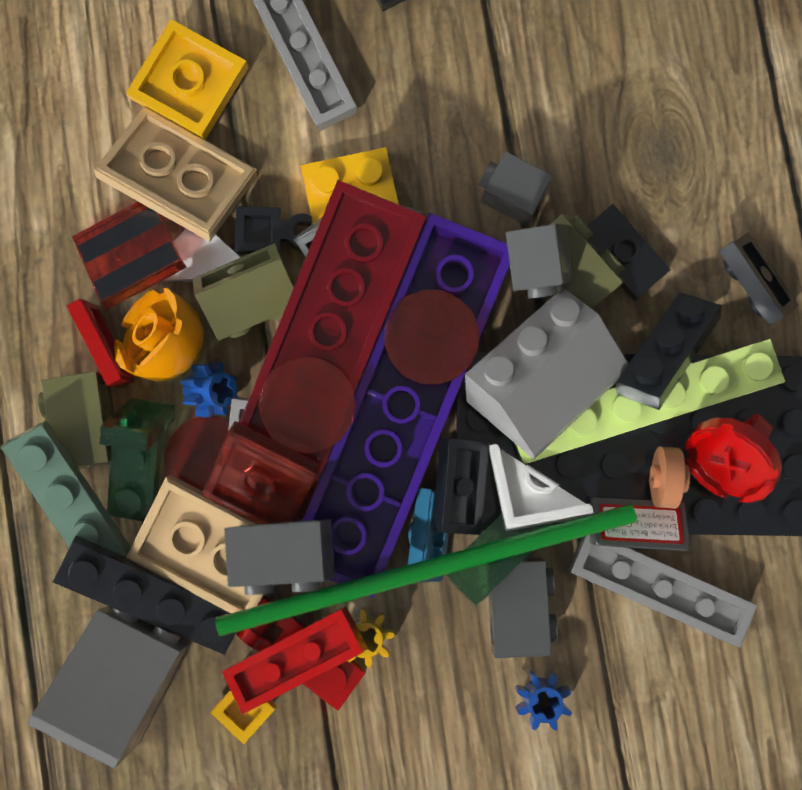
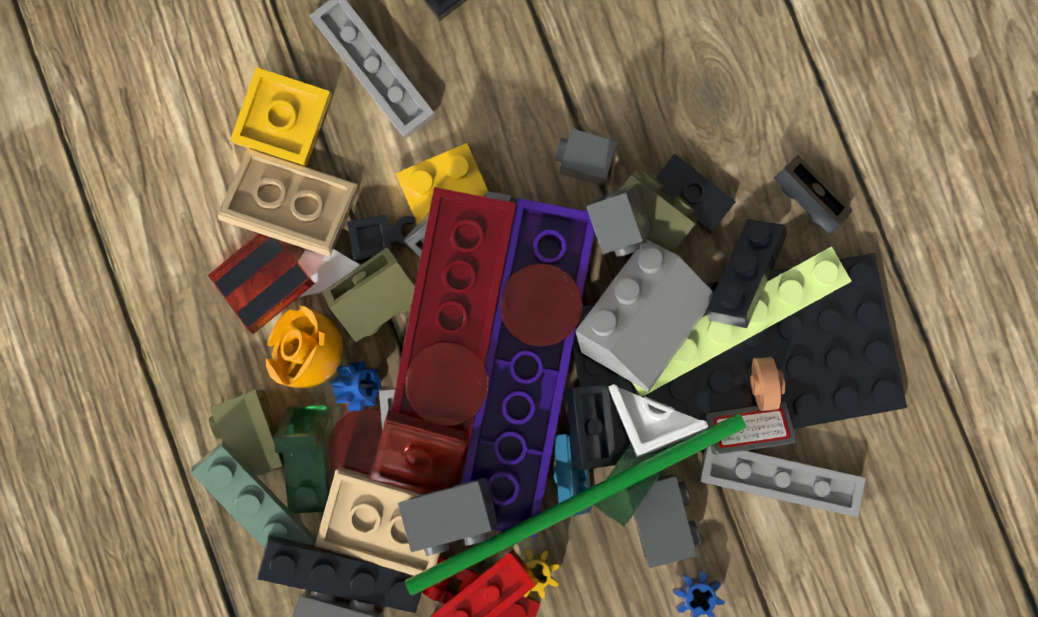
camera: 10 degrees left, 0 degrees up
red tile [66,298,135,389] -> none
red tile [685,413,782,503] -> none

